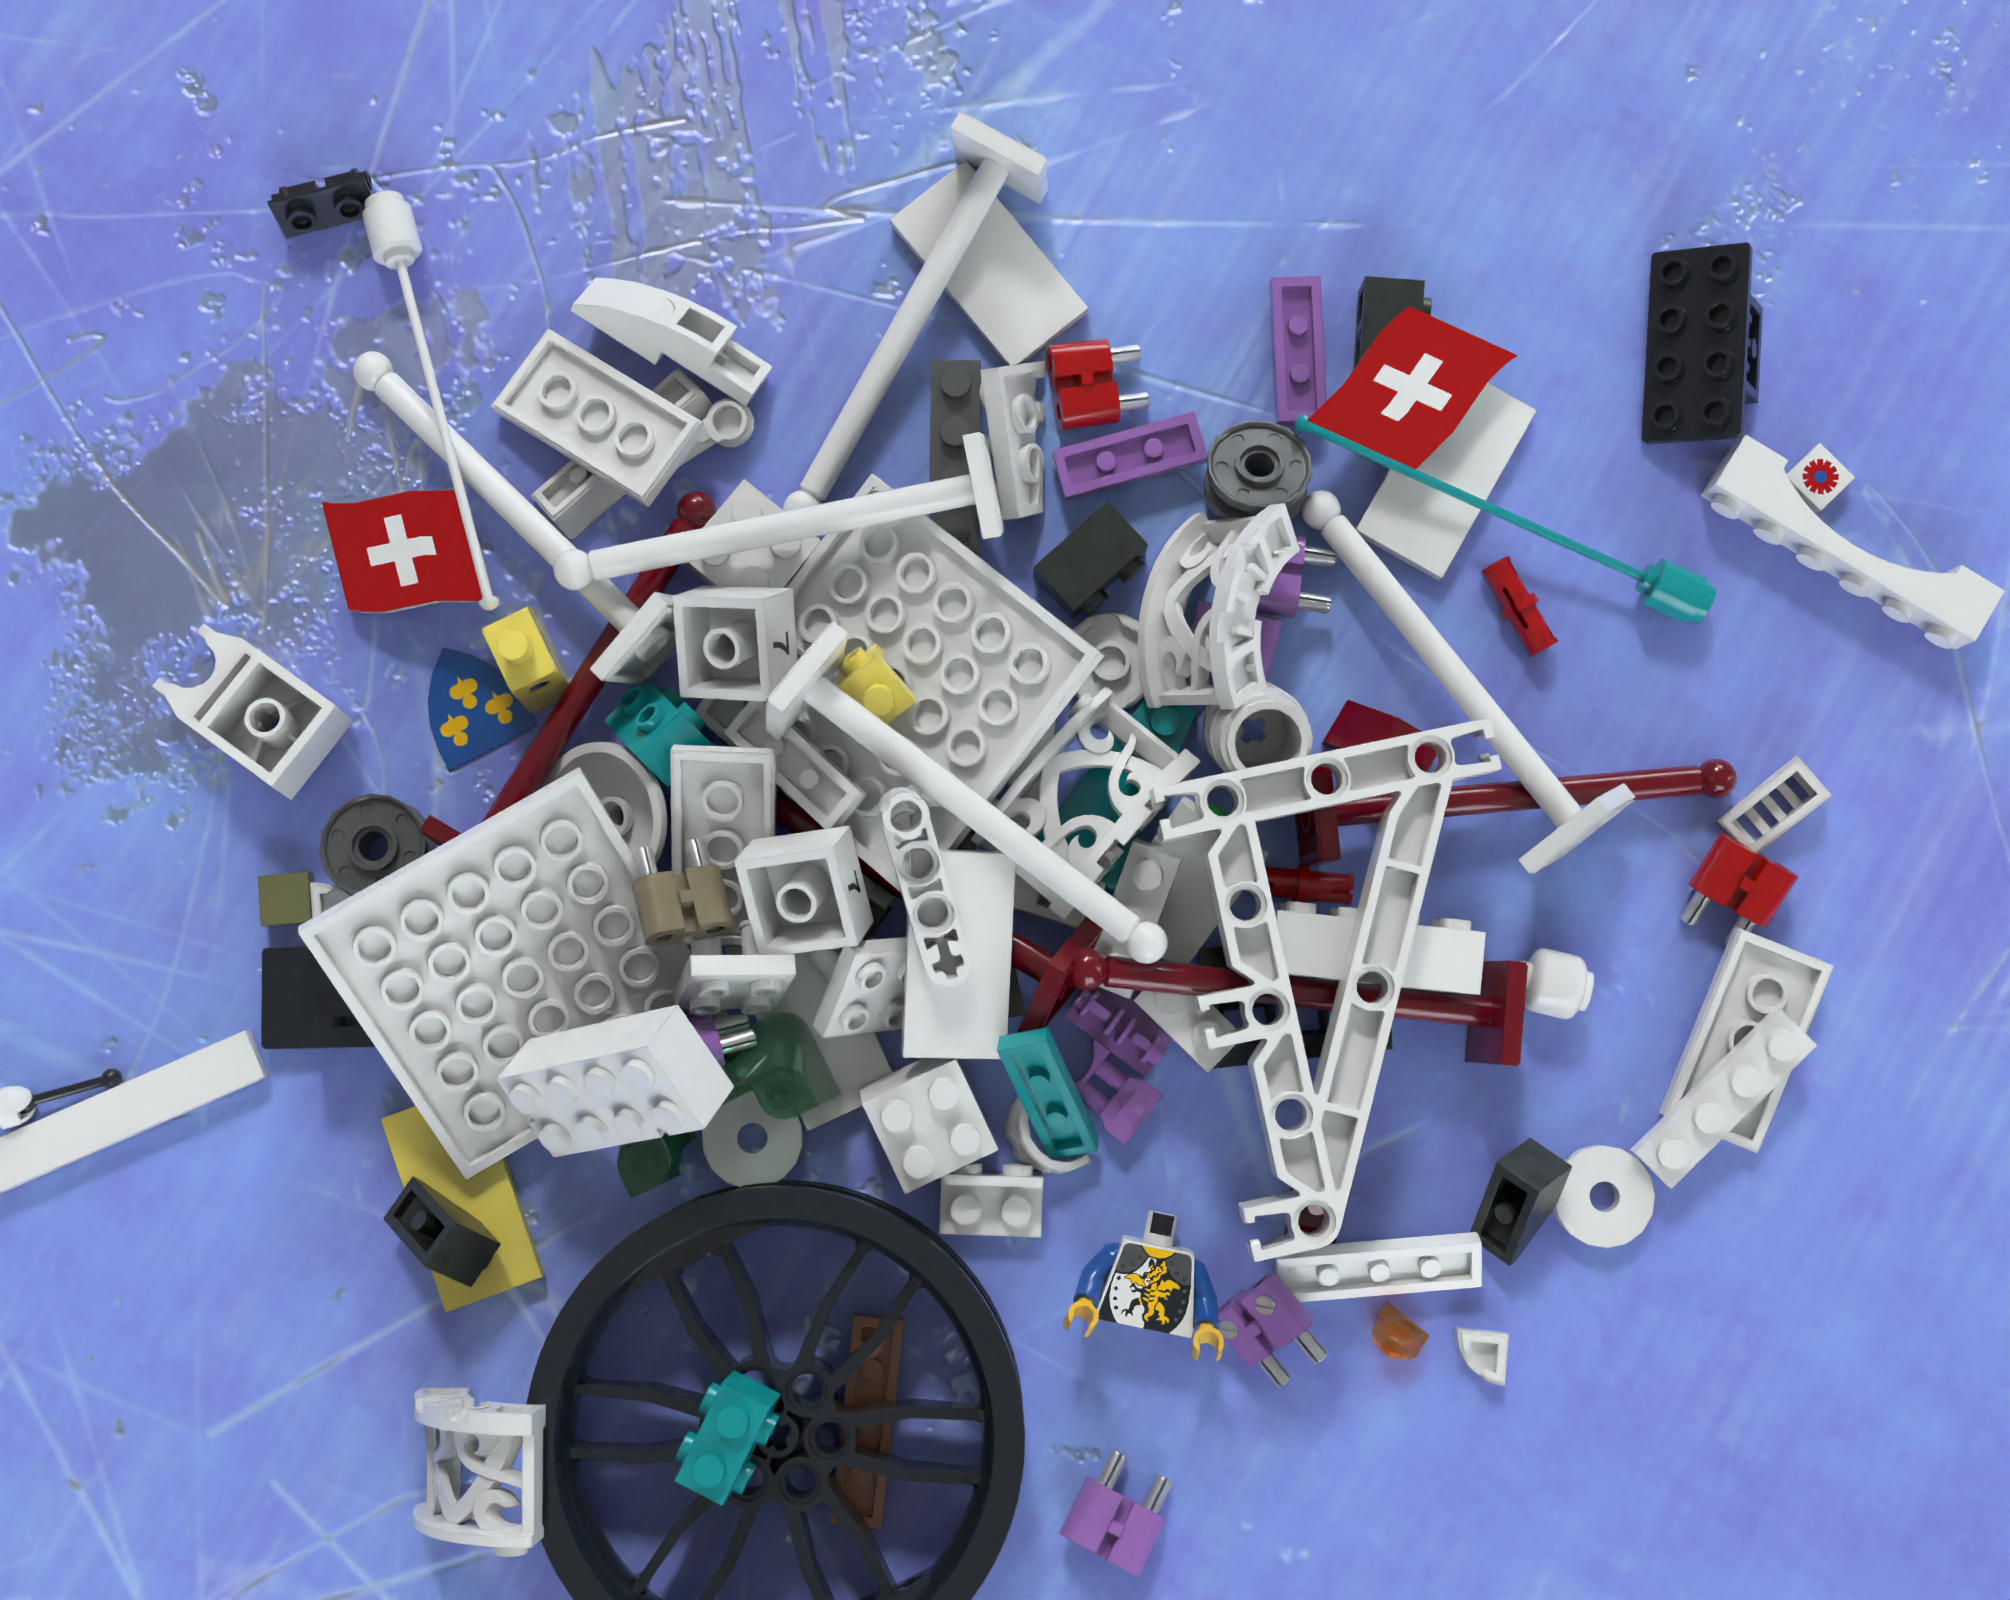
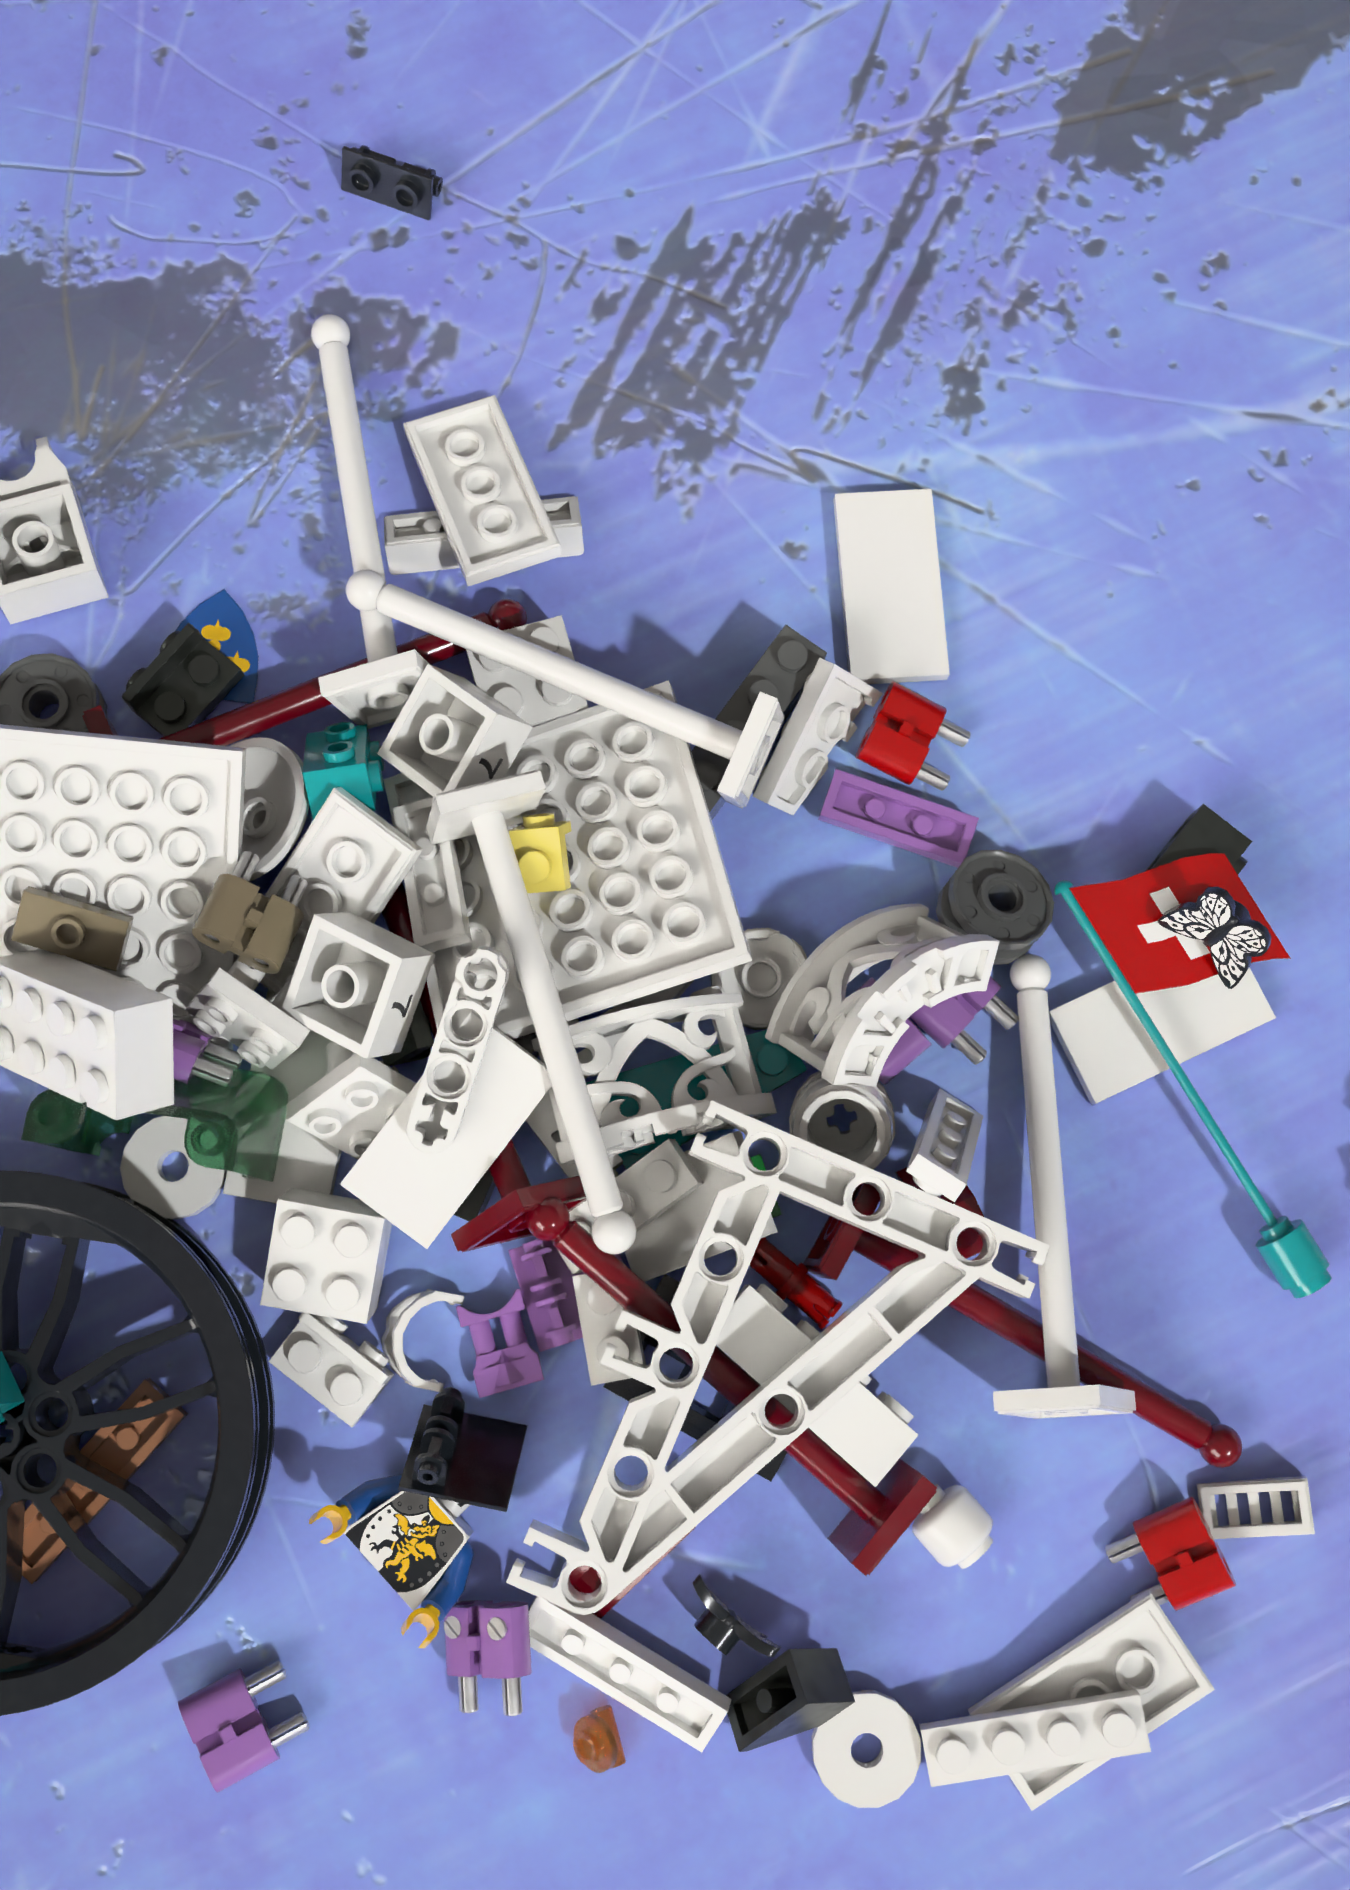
camera: 30 degrees right, 5 degrees down
flag [321,191,499,613] -> none
light yellow torso [481,607,571,715] -> none
white slope [570,277,773,407] -> none
white plate [678,398,754,468] -> none
white piece [783,112,1048,511] -> none
teal plate [997,1027,1099,1159] -> none
pearl dark grey brick [1033,501,1148,619] -> none
medium lavender plate [1269,276,1327,426] -> none
white tile [1454,1327,1509,1386] -> none
red pin [1481,556,1558,657] -> none
none -> dark tan plate [11,886,134,971]
none -> pearl dark grey bracket [122,623,245,737]
none -> black hinge [398,1387,528,1512]
none -> black animal [692,1574,781,1657]
none -> white plate [906,1088,983,1202]
none -> black animal [1158,887,1271,989]

